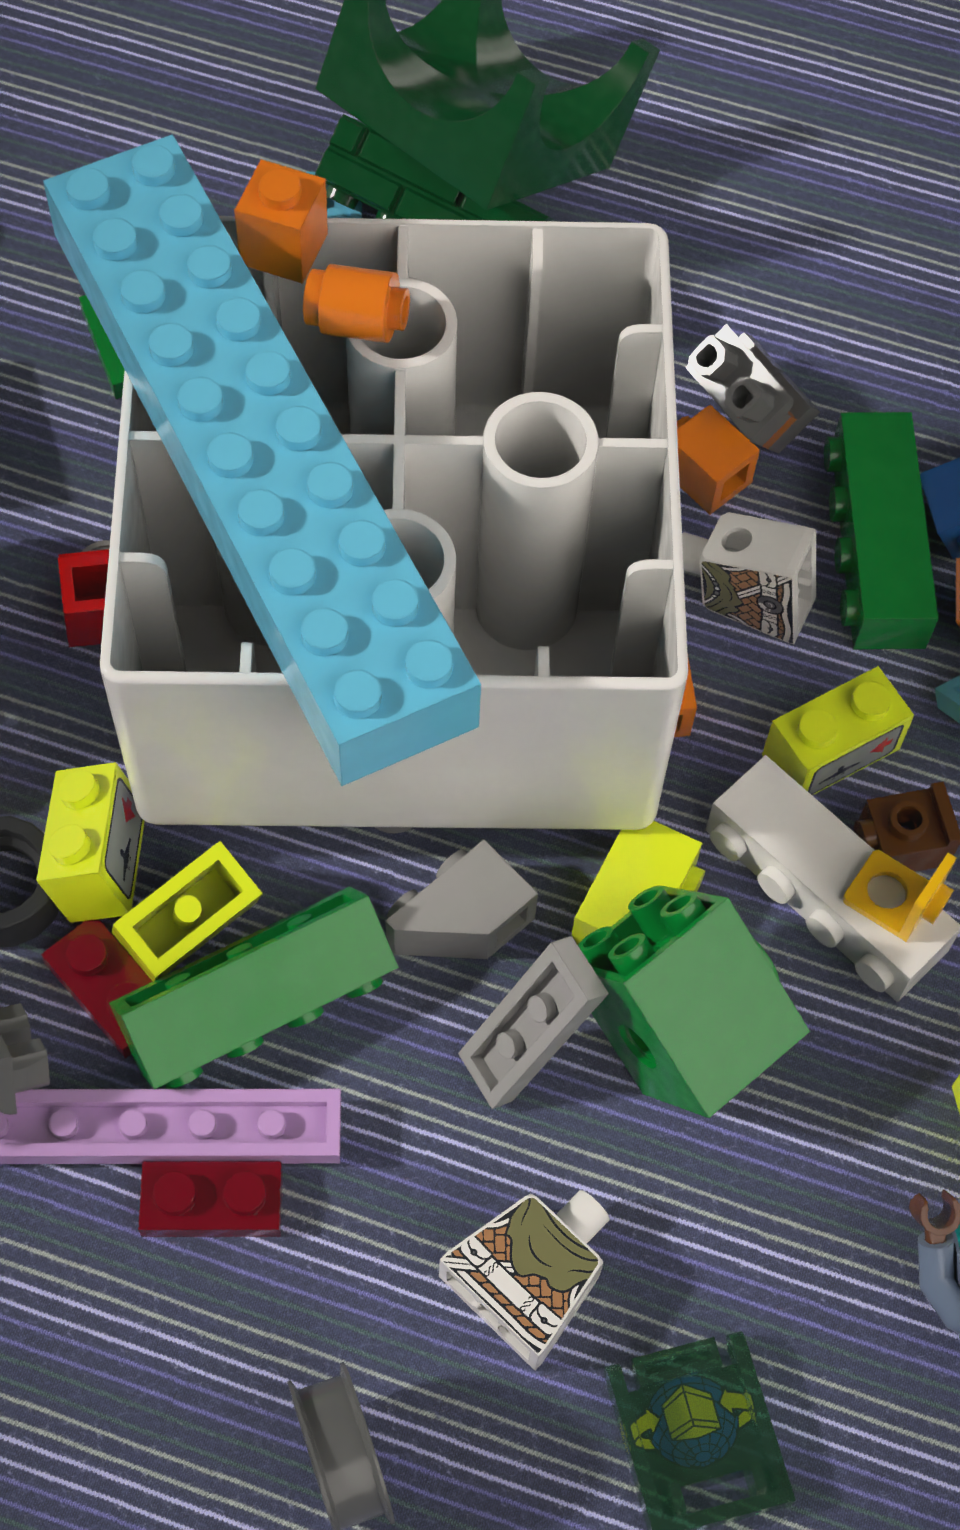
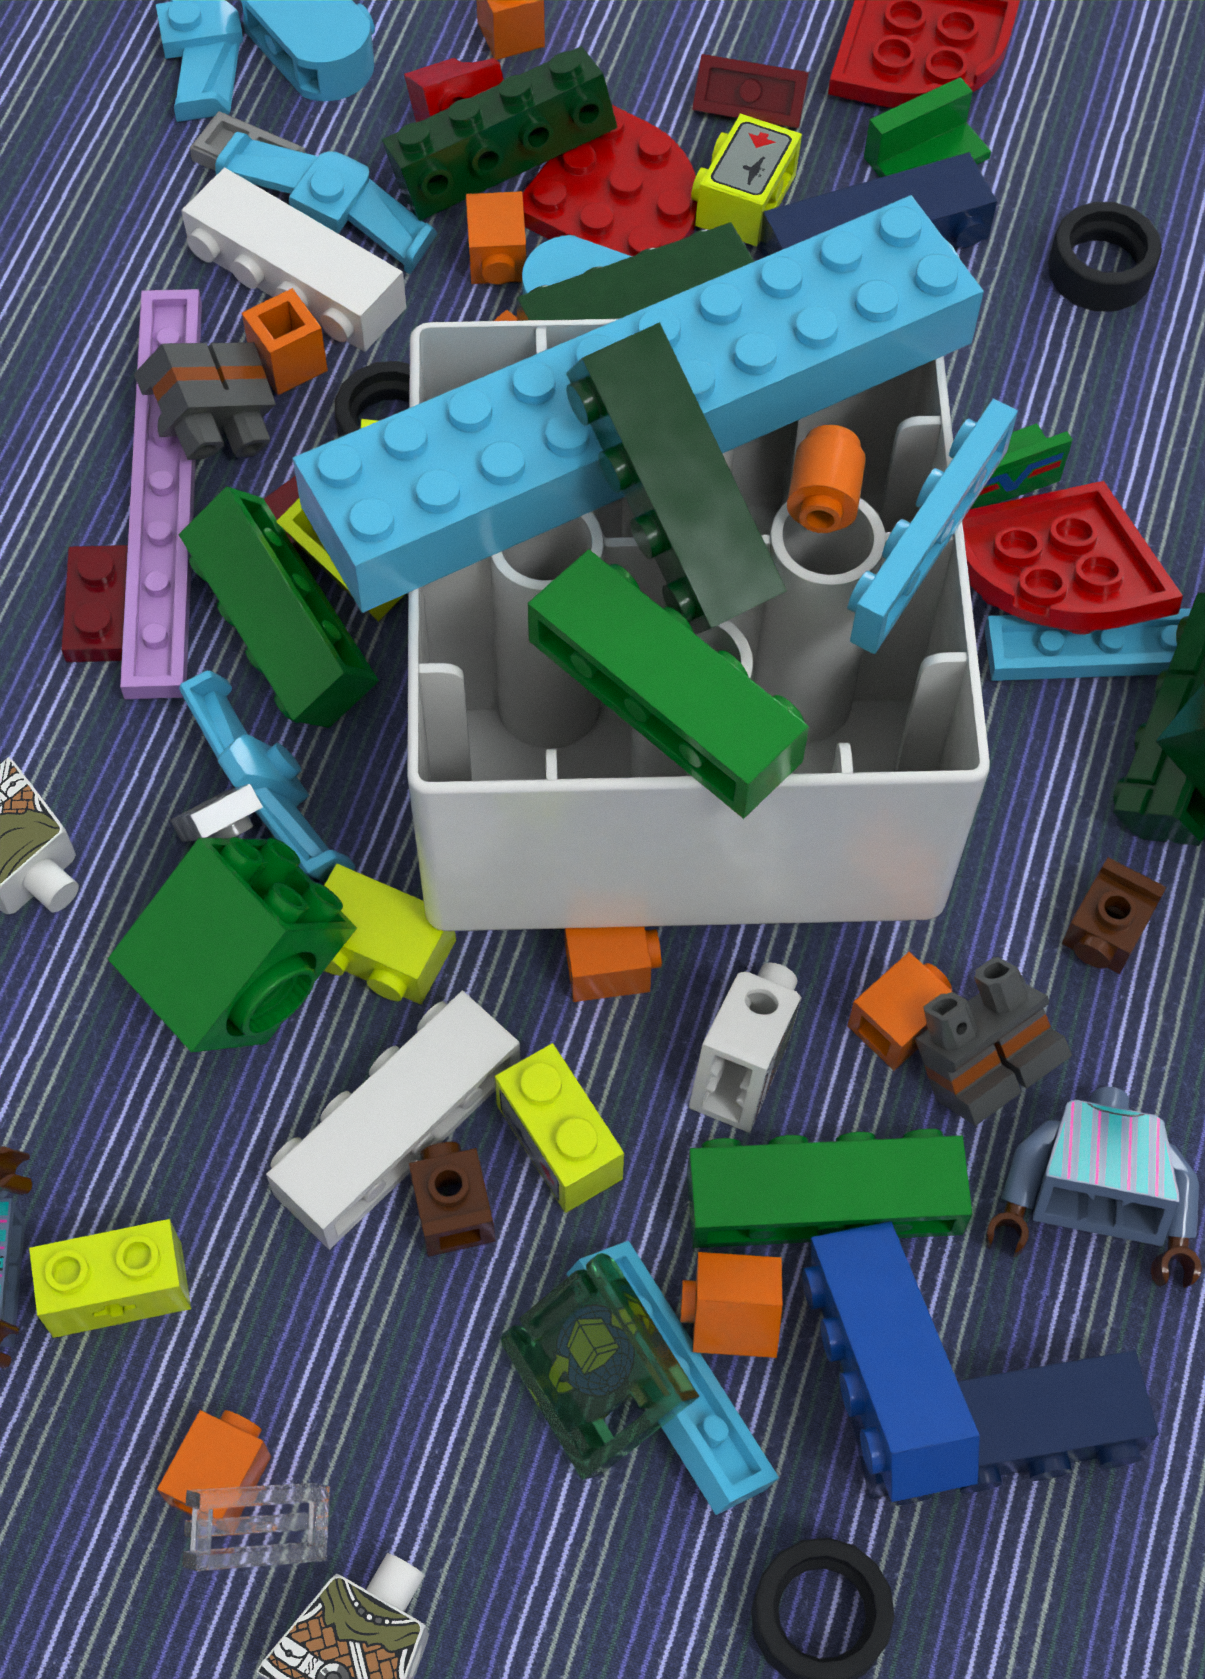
camera: 90 degrees right, 0 degrees up
orange brick [234,159,328,284] -> none
light grey slope [385,840,538,959] -> none
yellow bracket [843,850,957,942] -> none
none -> medium azure plate [179,670,355,883]
none -> green brick [527,549,809,819]
none -> dark green brick [566,322,787,635]
none -> medium azure plate [847,398,1018,655]
none -> sand blue torso [986,1087,1202,1288]

